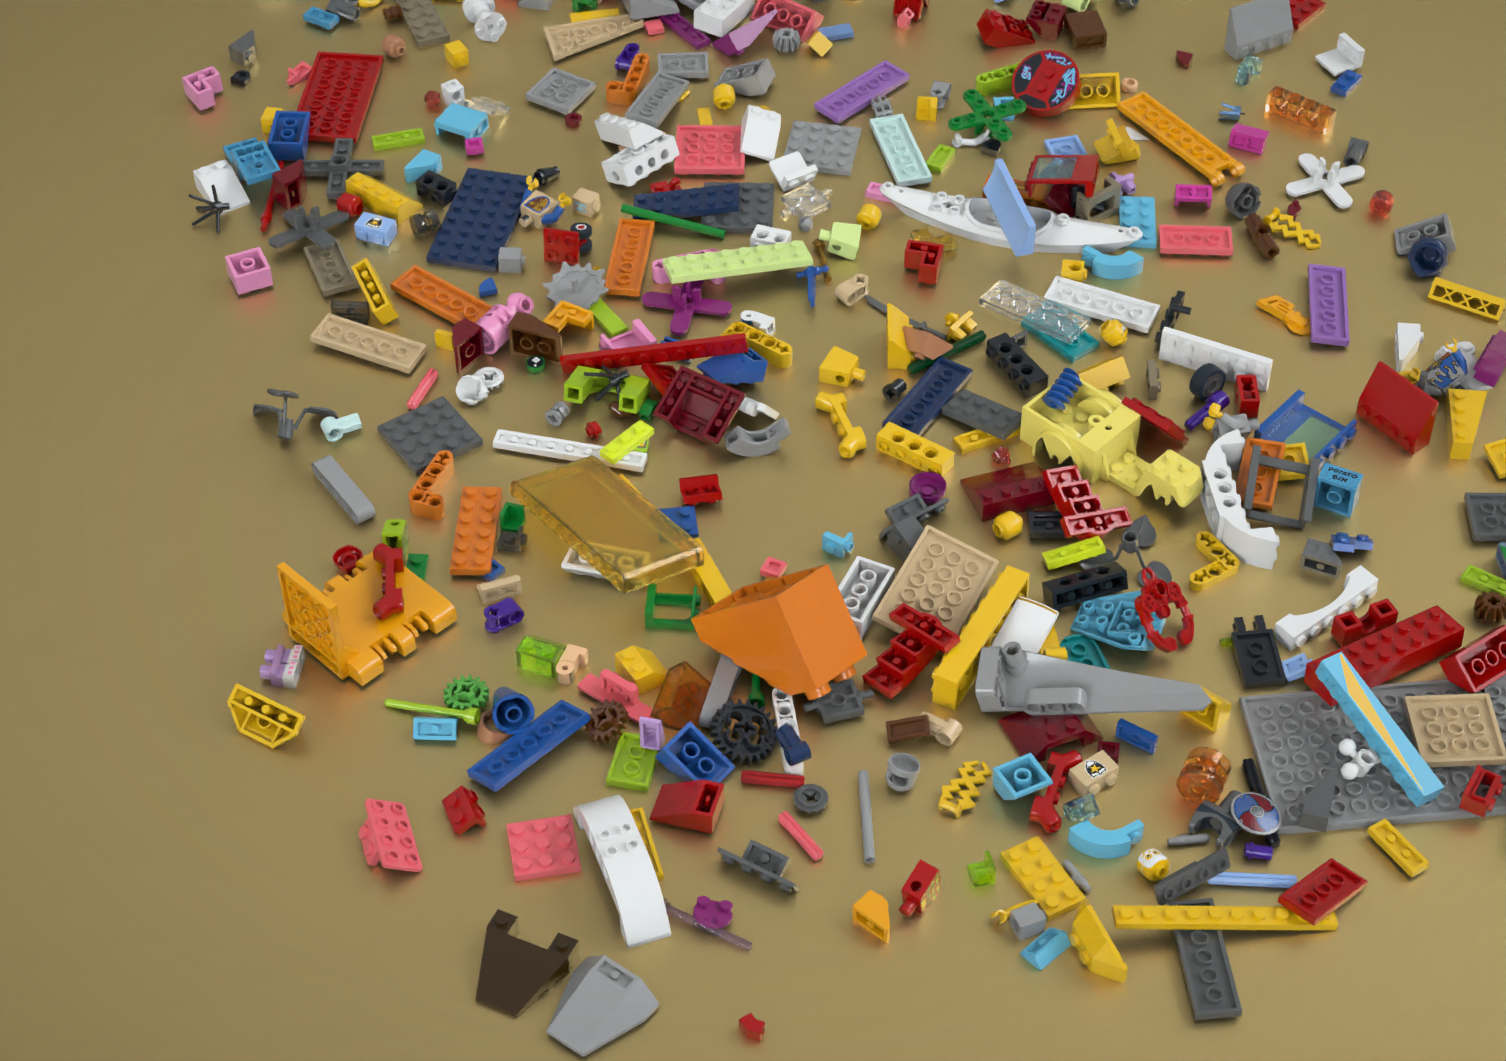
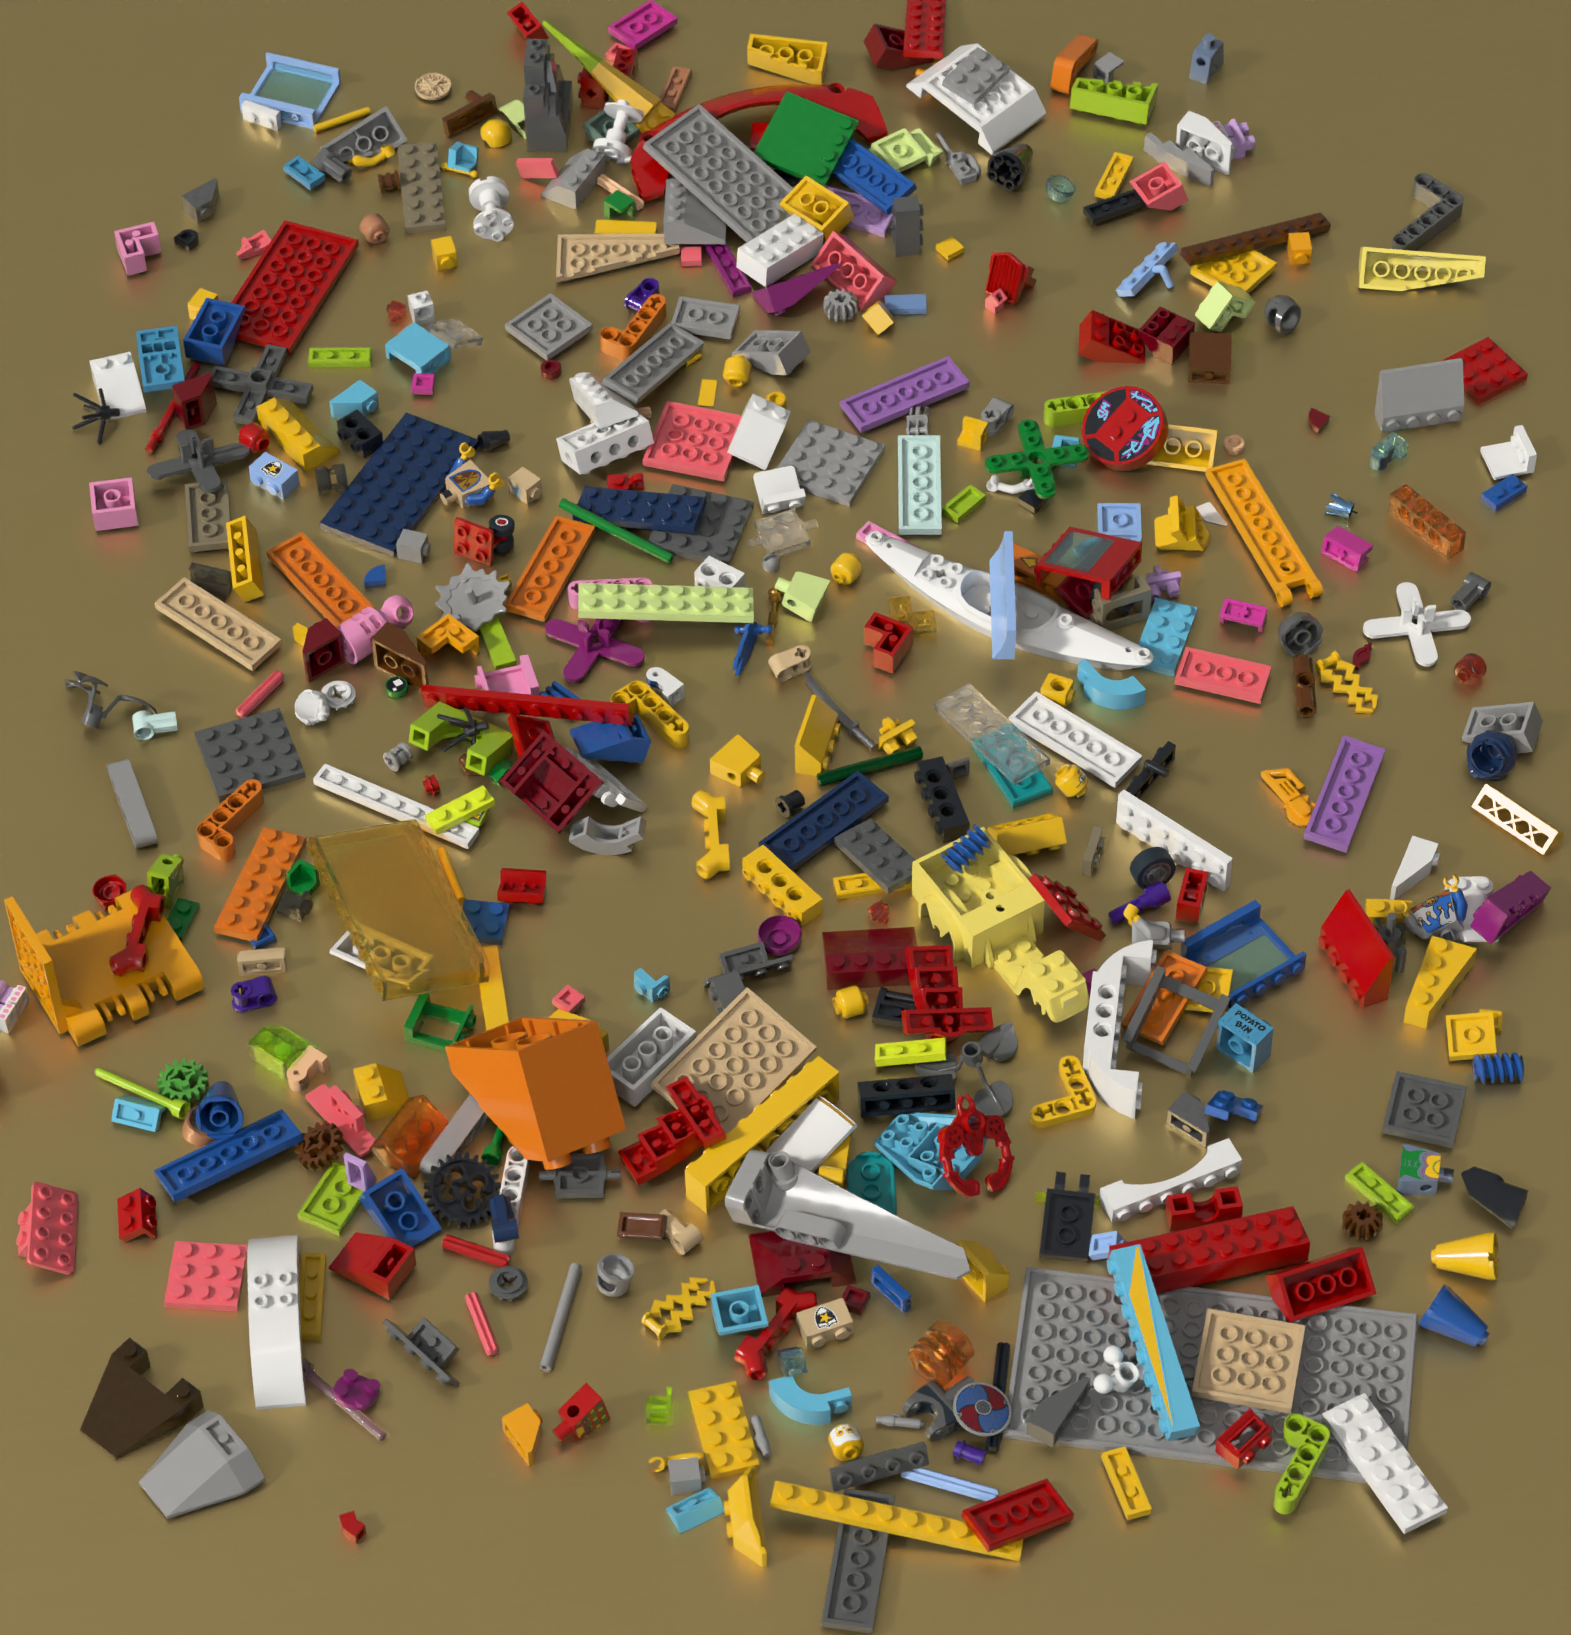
camera: 15 degrees right, 5 degrees up
nougat slope [903,326,953,361] -> none

